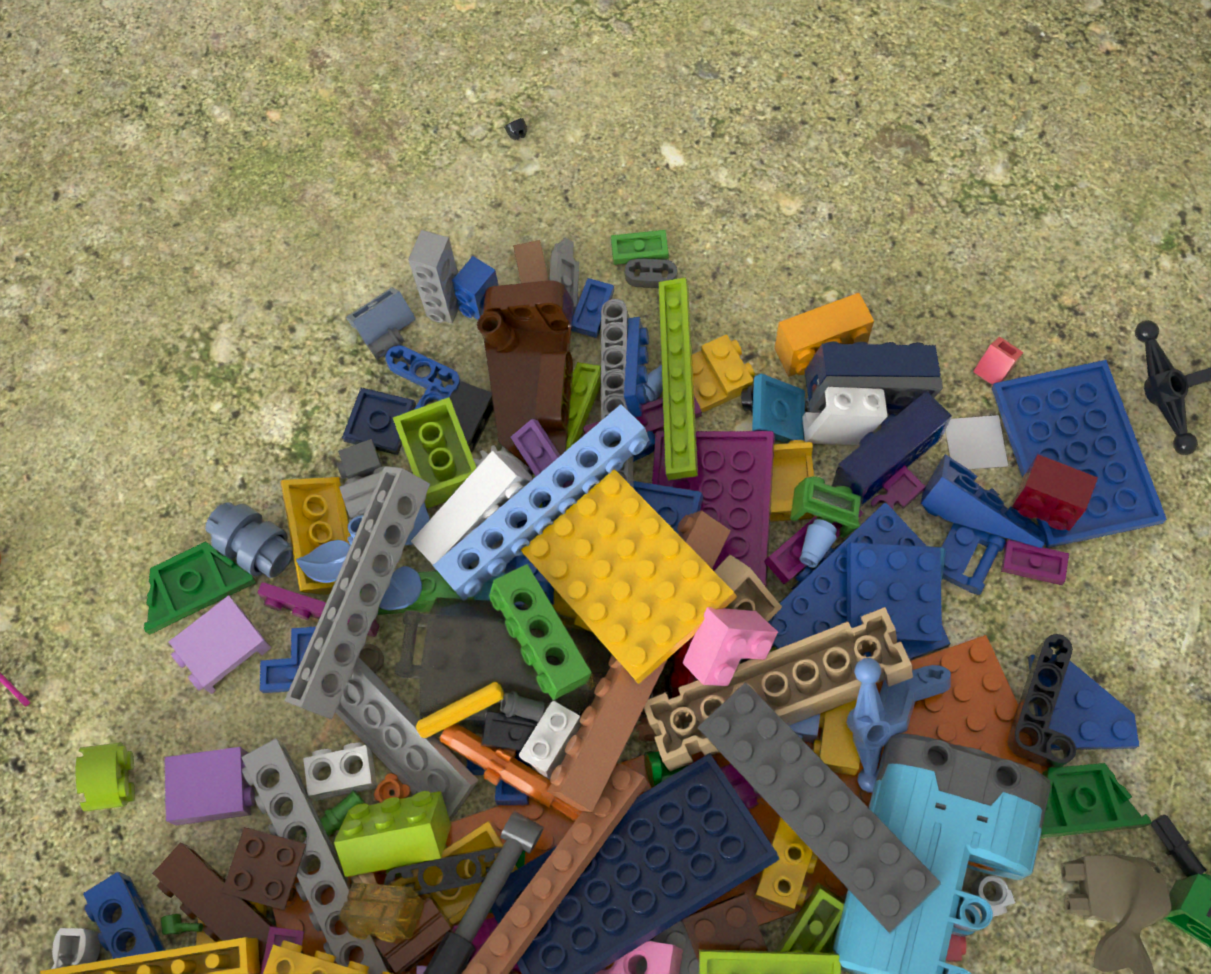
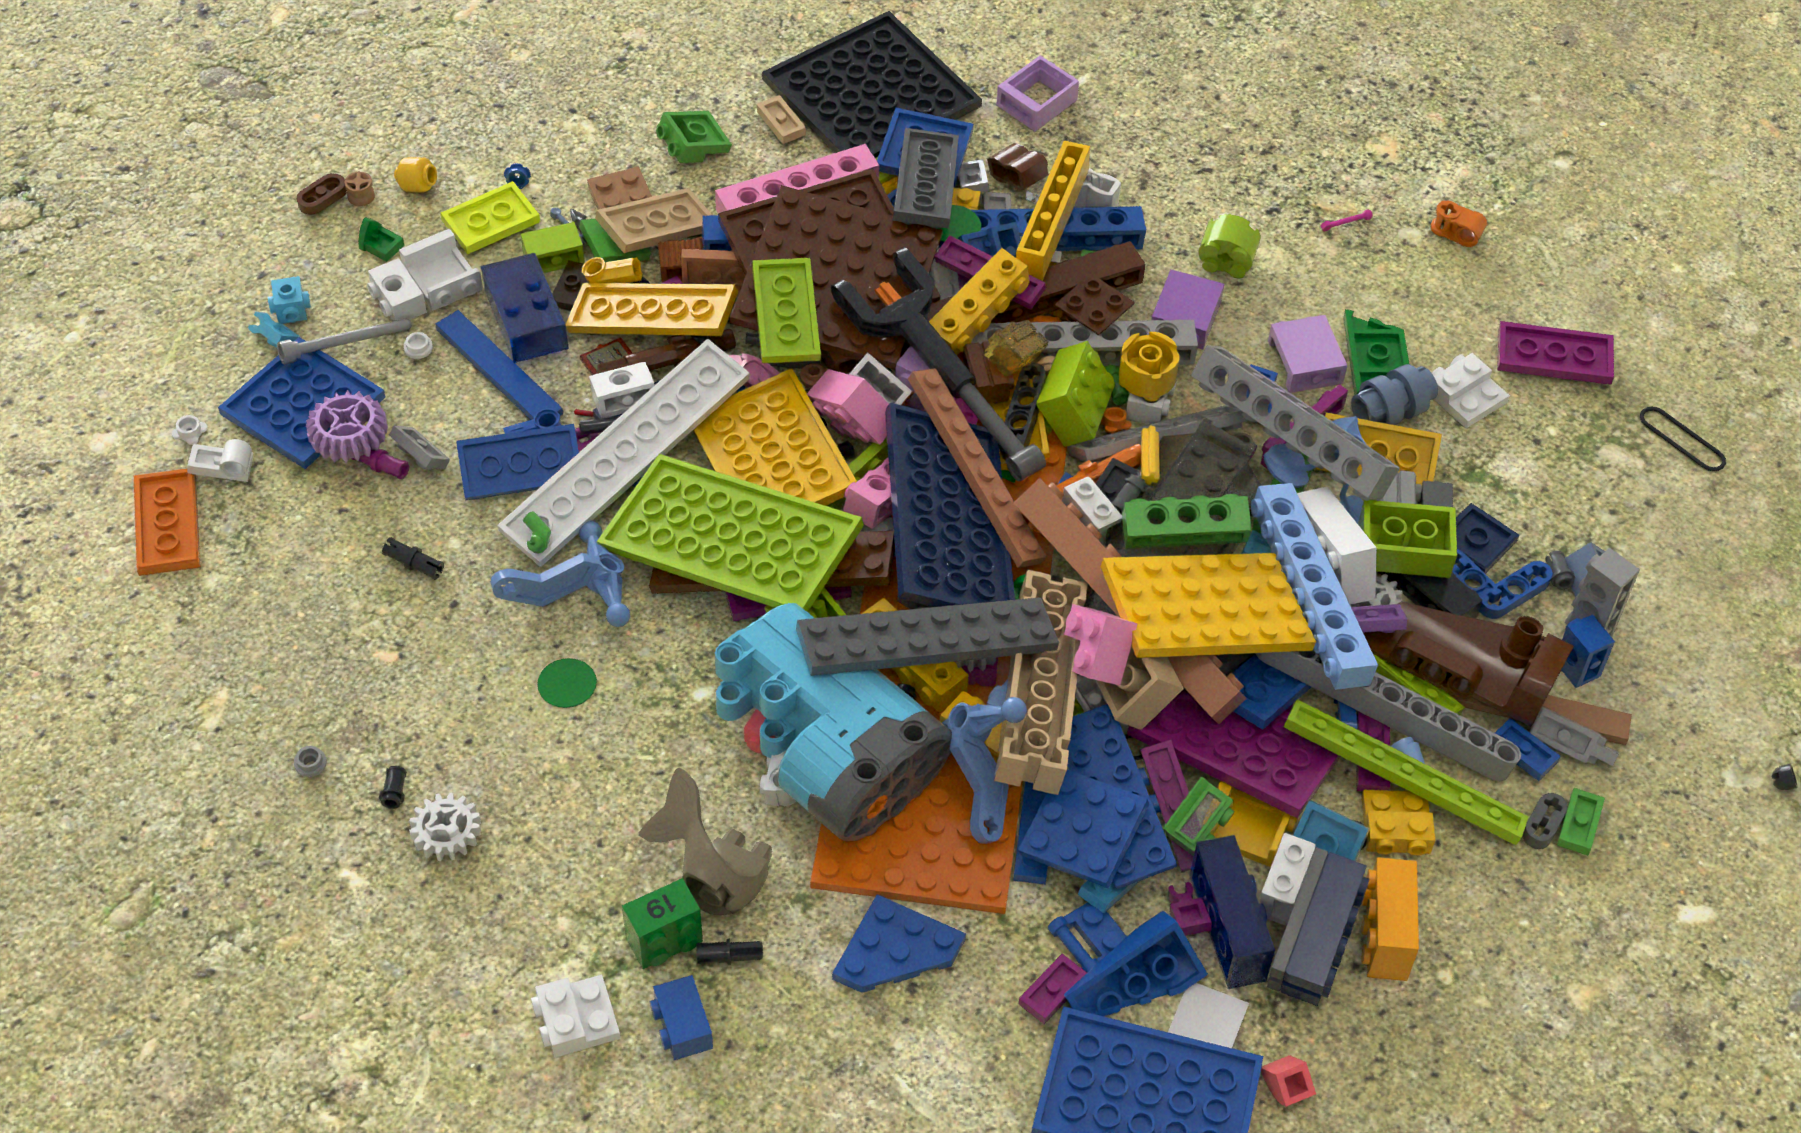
camera: 110 degrees right, 15 degrees down
blue plate [624,317,649,417] -> none
light blue cone [799,519,837,568] -> none
black beam [1007,634,1076,768] -> none
dark red brick [1011,454,1098,531] -> none
green wing [1040,763,1152,838] -> none
none -> yellow brick [1119,331,1179,401]
none -> white plate [1432,353,1510,428]
none -> magenta plate [1497,321,1614,385]
none -> black piece [1640,406,1726,471]

